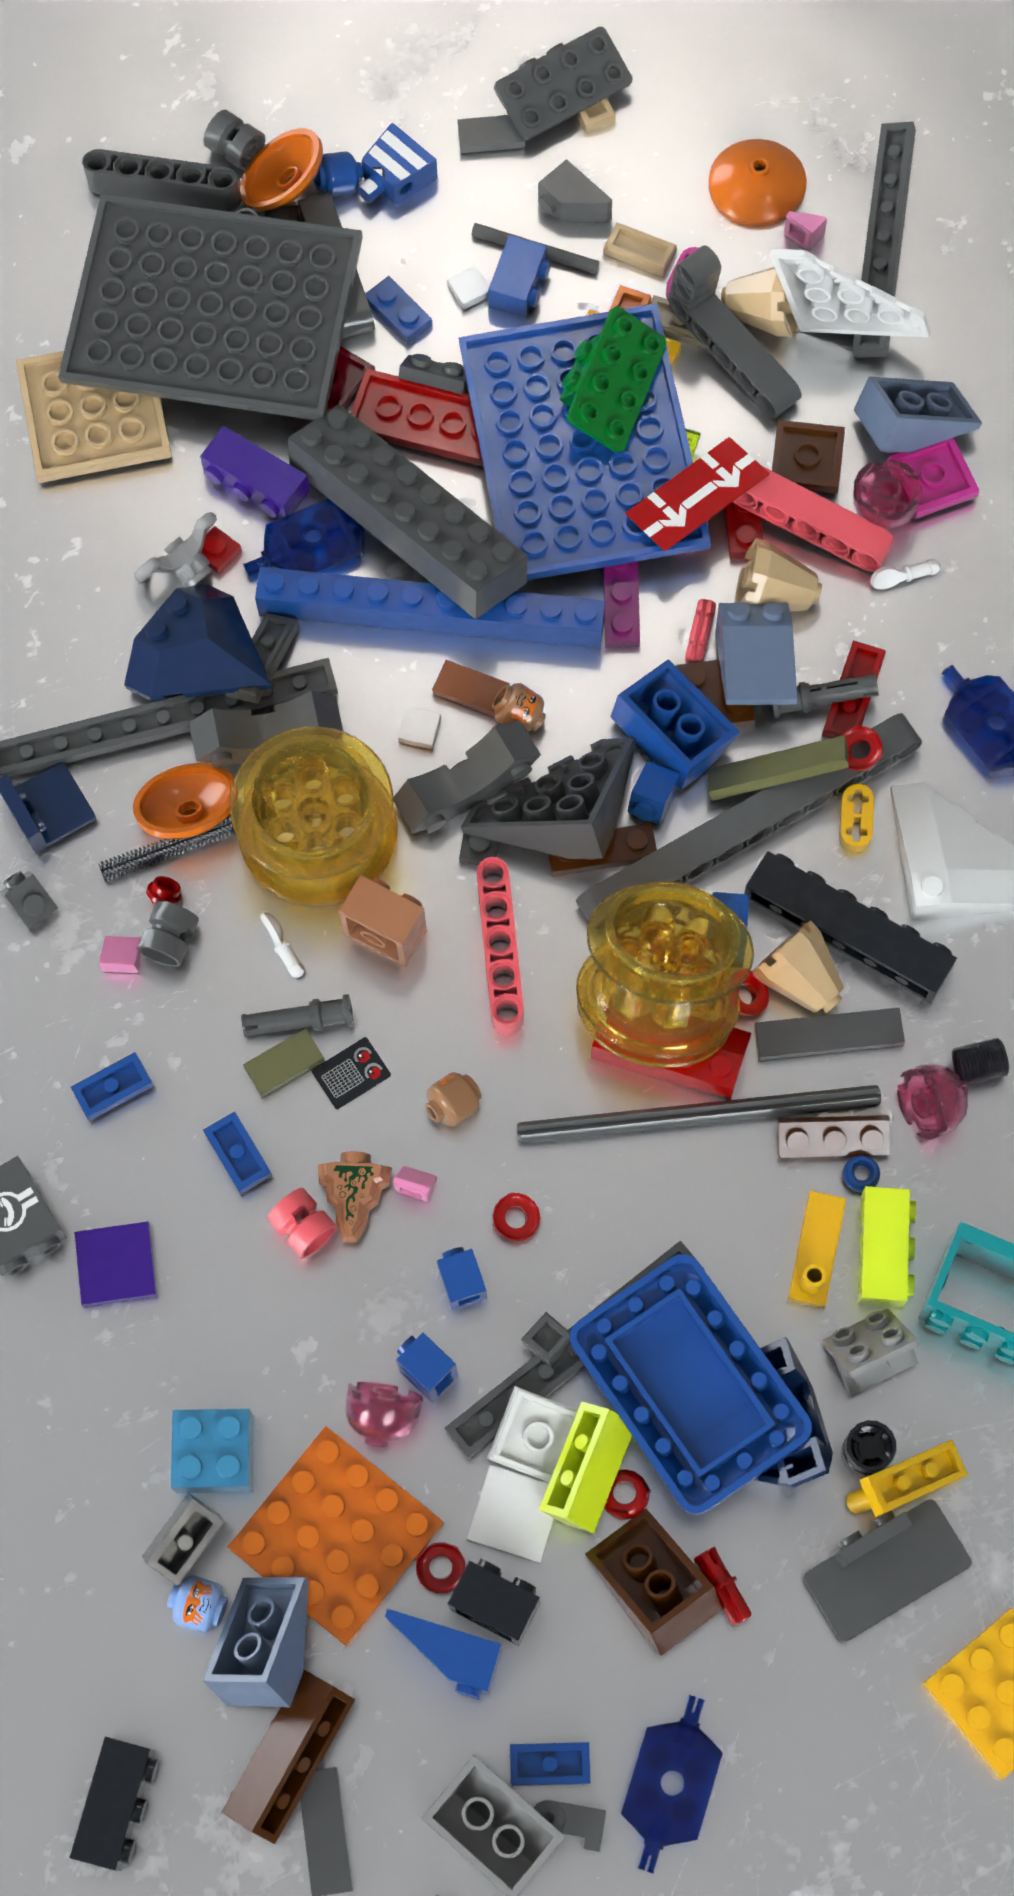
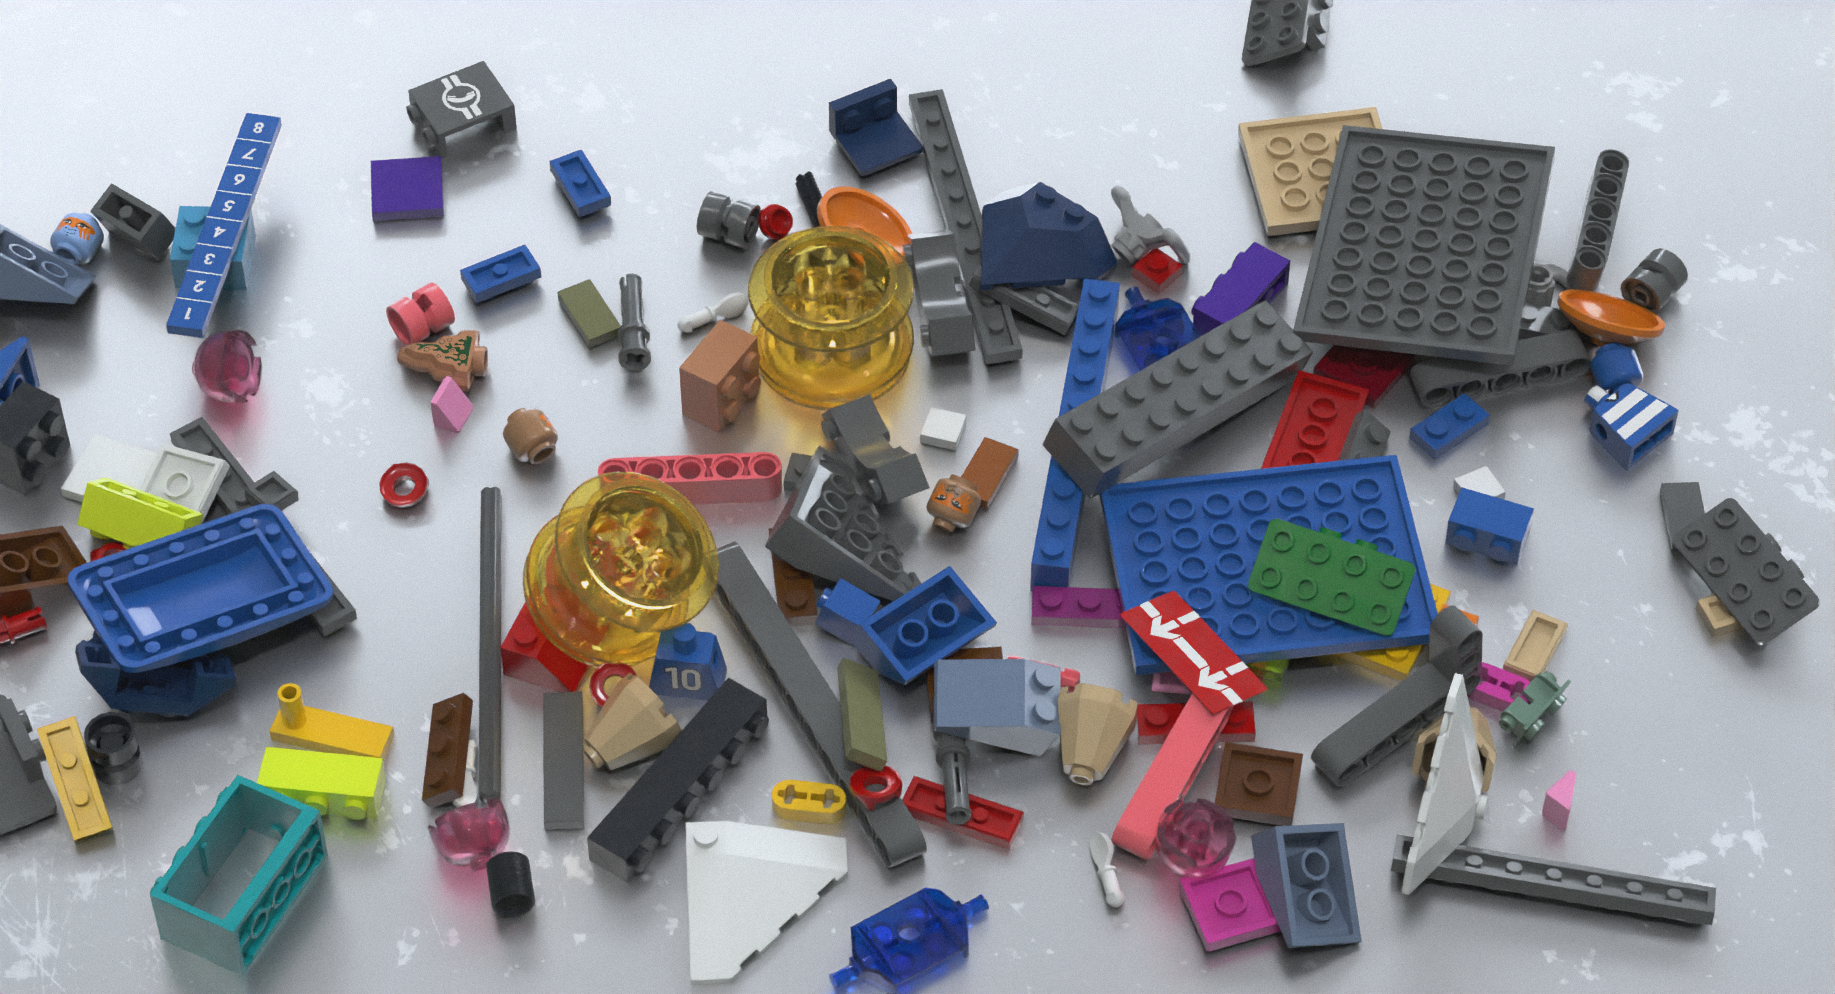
camera: 90 degrees right, 20 degrees down
dark grey bracket [0,871,58,929] -> none
bright pink slope [99,936,141,973] -> none
orange plate [227,1426,445,1647] -> none
black sticker [312,1037,391,1109] -> none
blue brick [396,1332,459,1404] -> none
red piece [416,1542,466,1593] -> none
blue brick [437,1247,487,1310] -> none
dark grey bar [471,223,599,274] -> none
dark grey slope [538,159,612,222] -> none
orange dish [708,139,807,227] -> none
light grey bracket [822,1309,919,1396] -> none
blue plate [843,1155,880,1193] -> none
none -> blue tile [166,113,282,338]
none -> sand green hinge [1499,671,1571,747]

